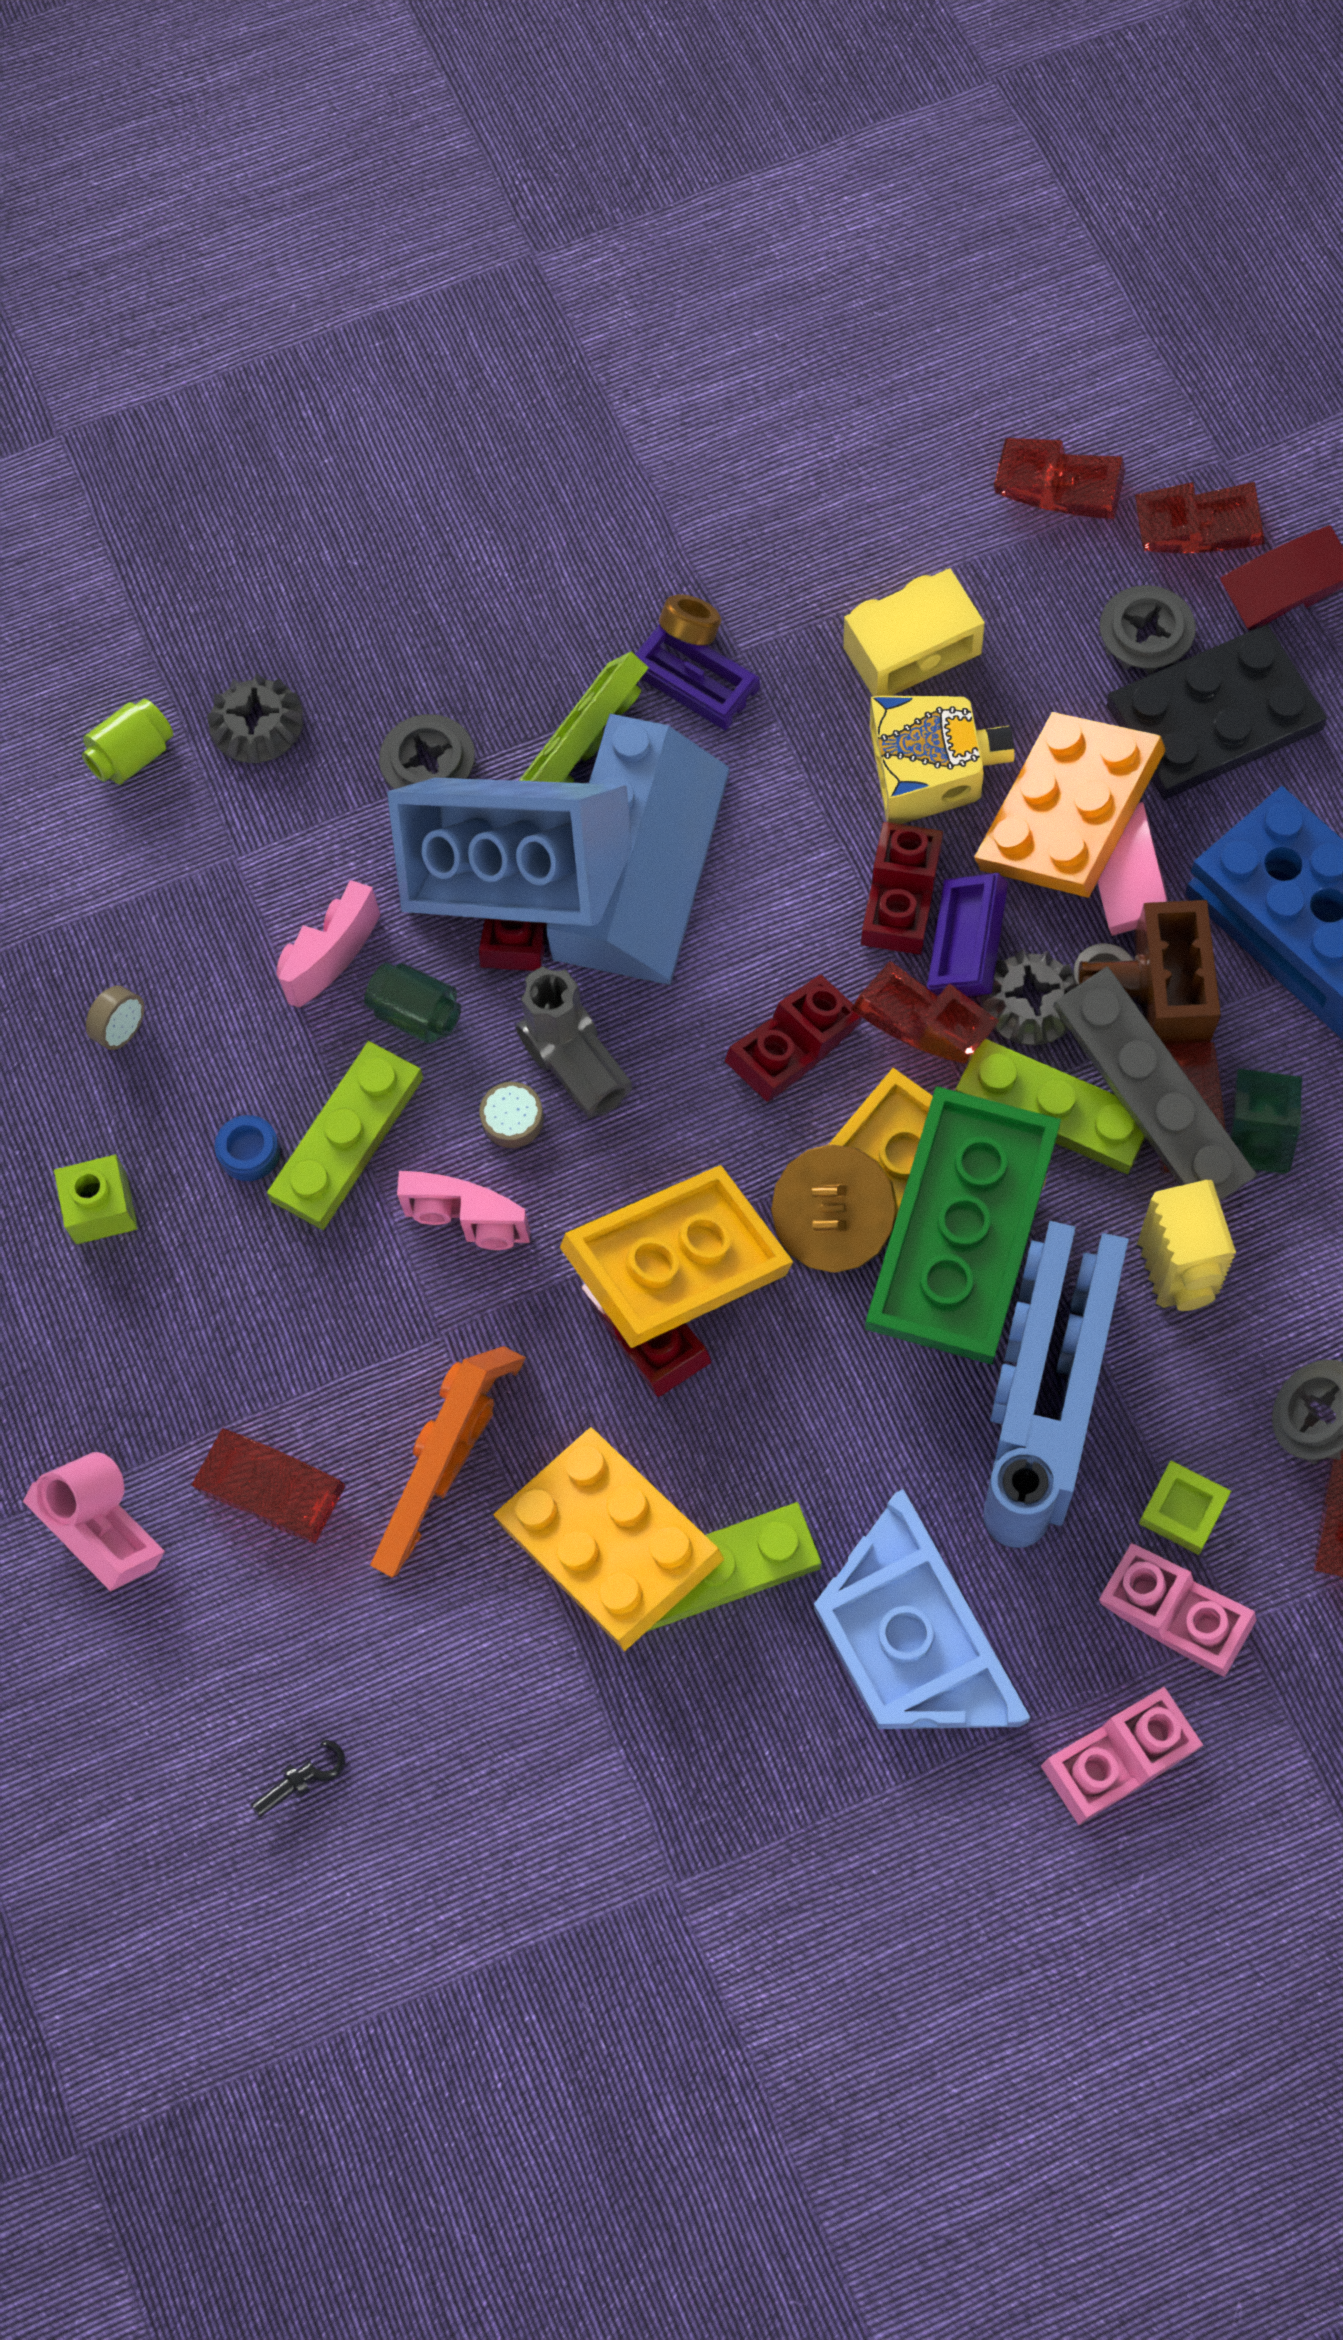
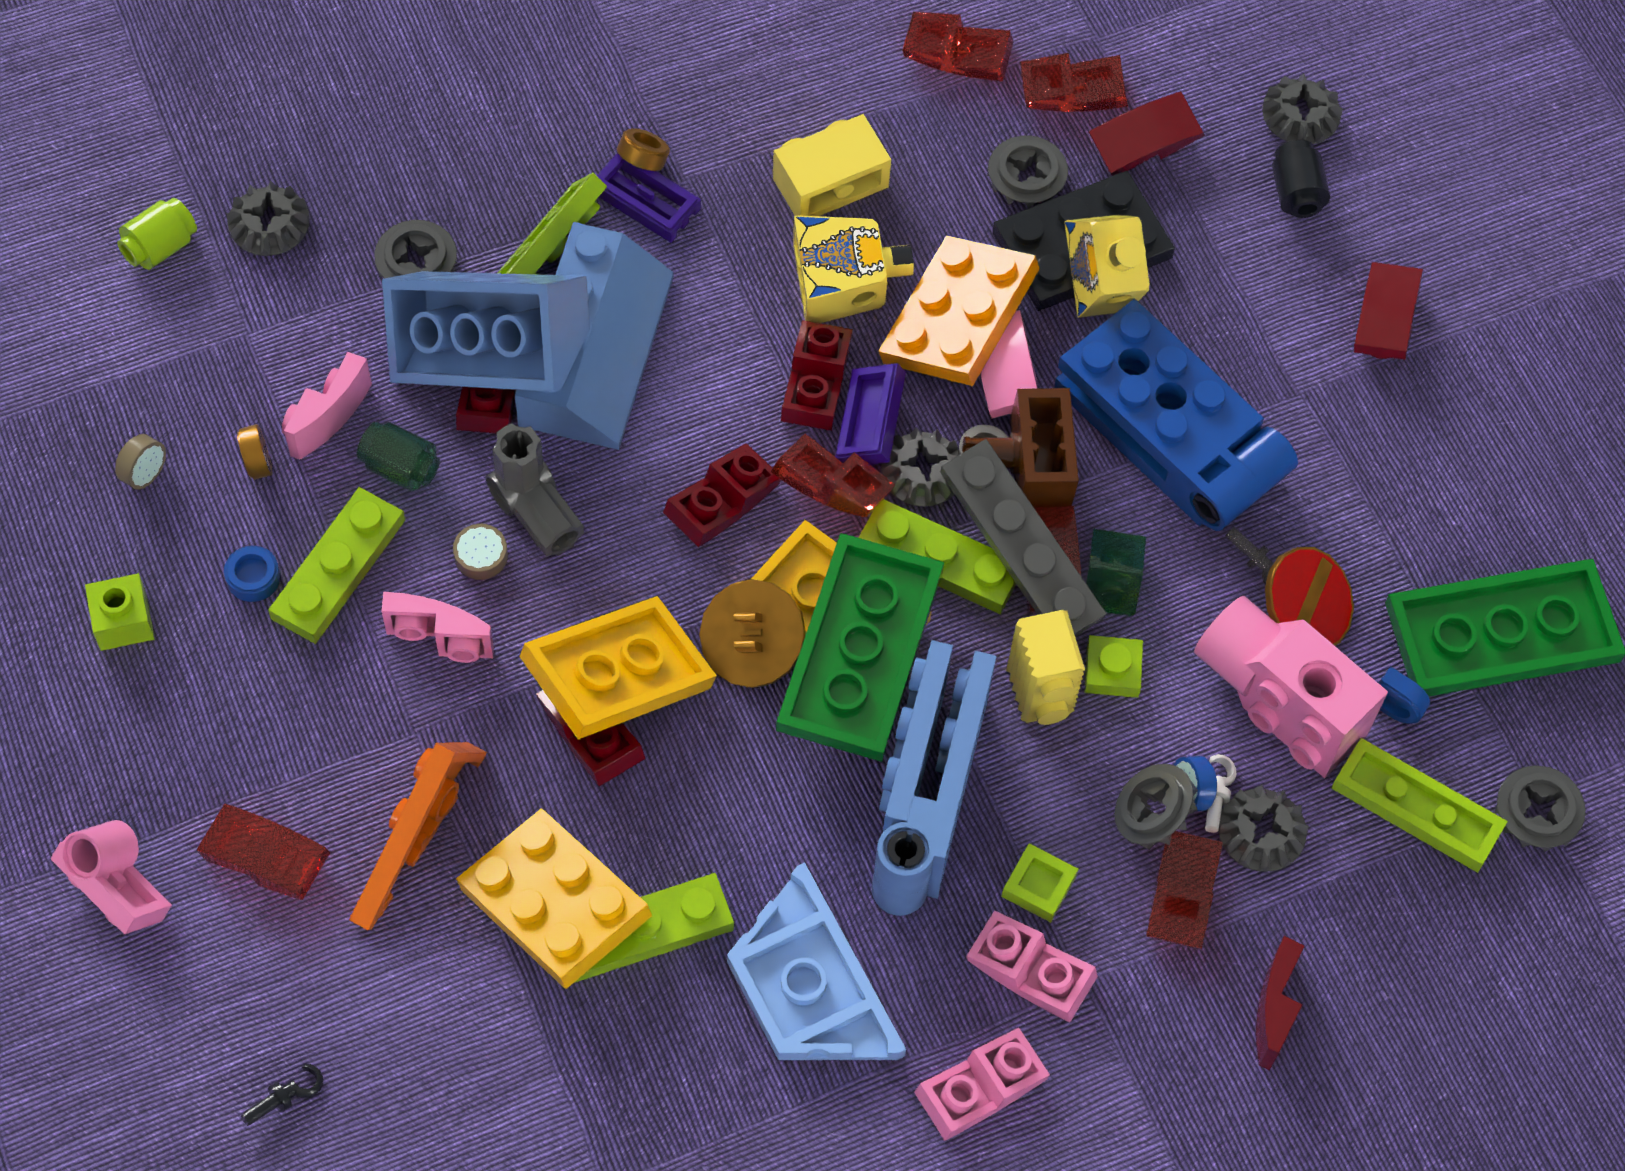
camera: 10 degrees left, 5 degrees down
none -> pearl gold tile [237,424,273,480]
none -> light yellow torso [1065,215,1150,318]
none -> lime plate [1084,635,1143,698]

